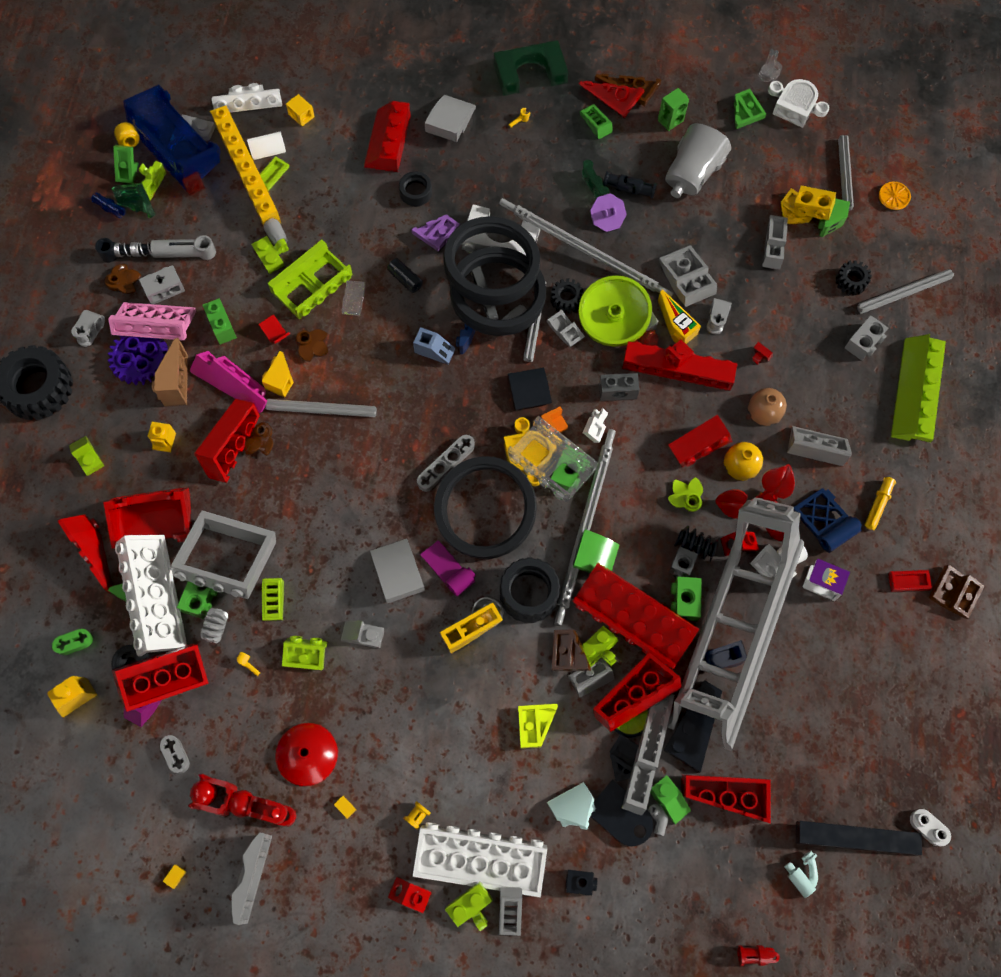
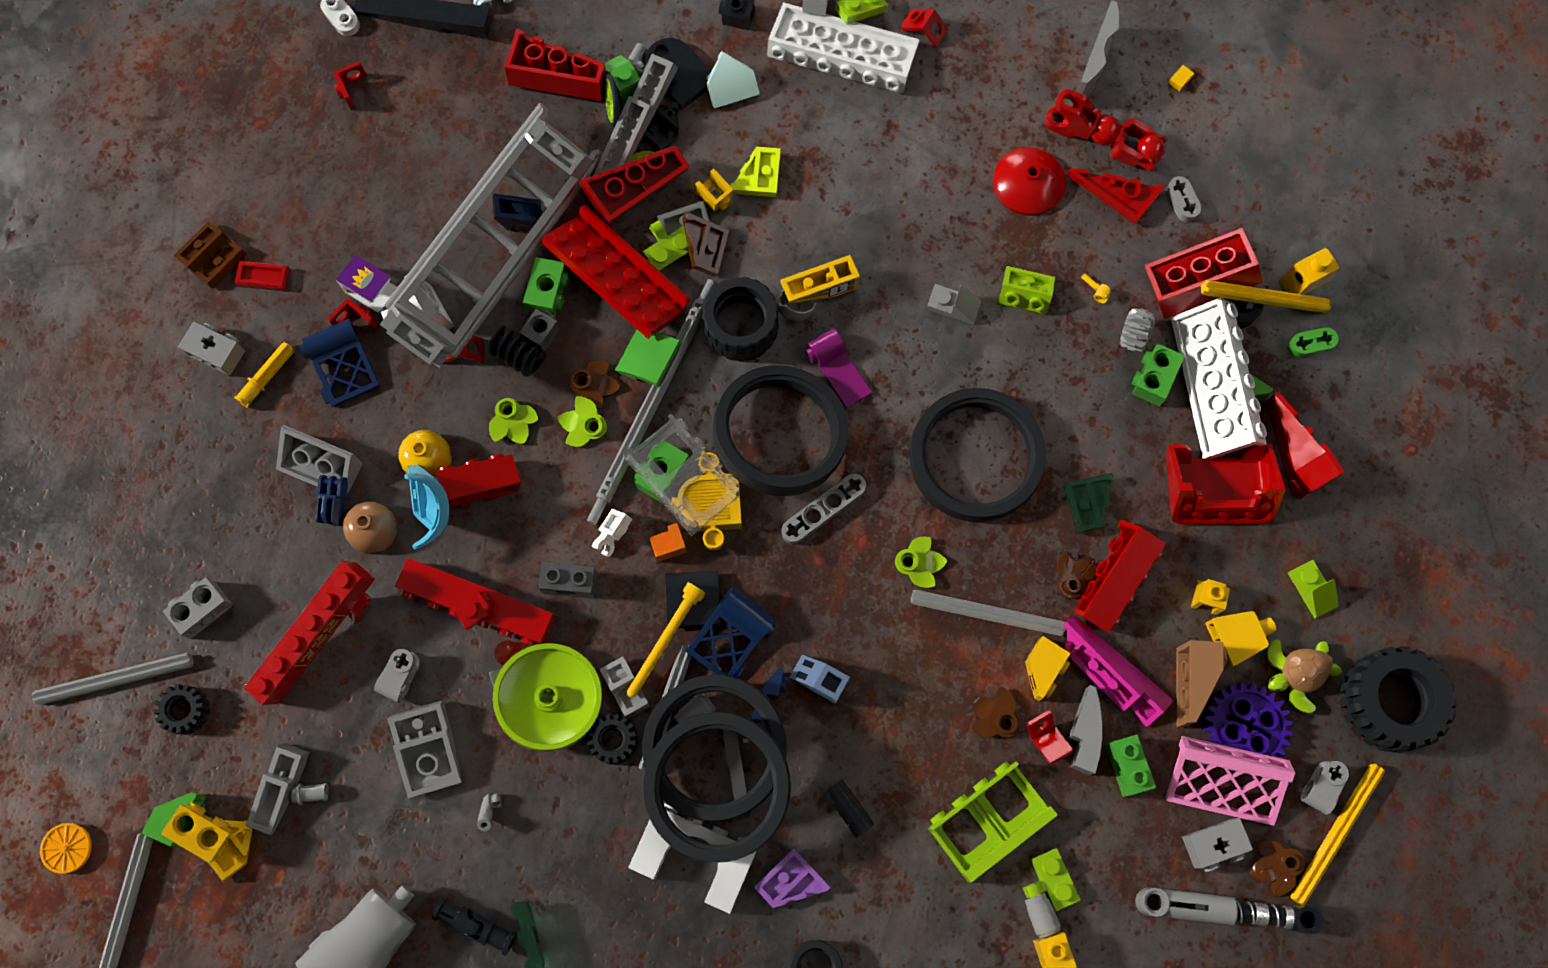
camera: 170 degrees left, 5 degrees up
light grey window [171,510,276,599] -> none
lime slope [262,578,284,621] -> none
yellow piece [334,796,357,819] -> none
clear slope [342,280,365,316] -> none
light grey slope [370,539,425,604] -> none
yellow bush [403,801,431,830] -> none
light grey axle [499,198,673,297] -> none
medium lavender piece [590,193,627,232] -> none
yellow slope [658,290,701,344] -> none
black wing [664,680,722,773] -> none
red plant [715,464,795,542] -> none
lime slope [891,334,946,443] -> none
none -> light grey brick [178,321,245,376]
none -> red brick [244,561,375,705]
none -> light grey pin [291,783,329,806]
none -> dark blue arm [313,475,350,526]
none -> red bracket [327,298,378,330]
none -> red bracket [333,61,367,110]
none -> medium azure piece [405,464,449,550]
none -> light grey arm [477,793,502,831]
none -> lime plate [558,396,607,447]
none -> reddish brown plate [569,360,620,409]
none -> wheel [604,74,619,127]
none -> yellow piece [627,582,706,698]
none -> dark blue piece [685,587,776,678]
none -> yellow window [695,168,733,212]
none -> lime plate [895,537,947,588]
none -> black tyre [910,388,1046,522]
none -> clear green wing [1063,473,1114,534]
none -> red wing [1066,168,1165,224]
none -> light grey slope [1068,685,1102,775]
none -> yellow axle [1201,280,1331,313]
none -> yellow torso [1205,611,1276,670]
none -> animal [1267,639,1342,713]
none -> yellow axle [1291,764,1385,905]

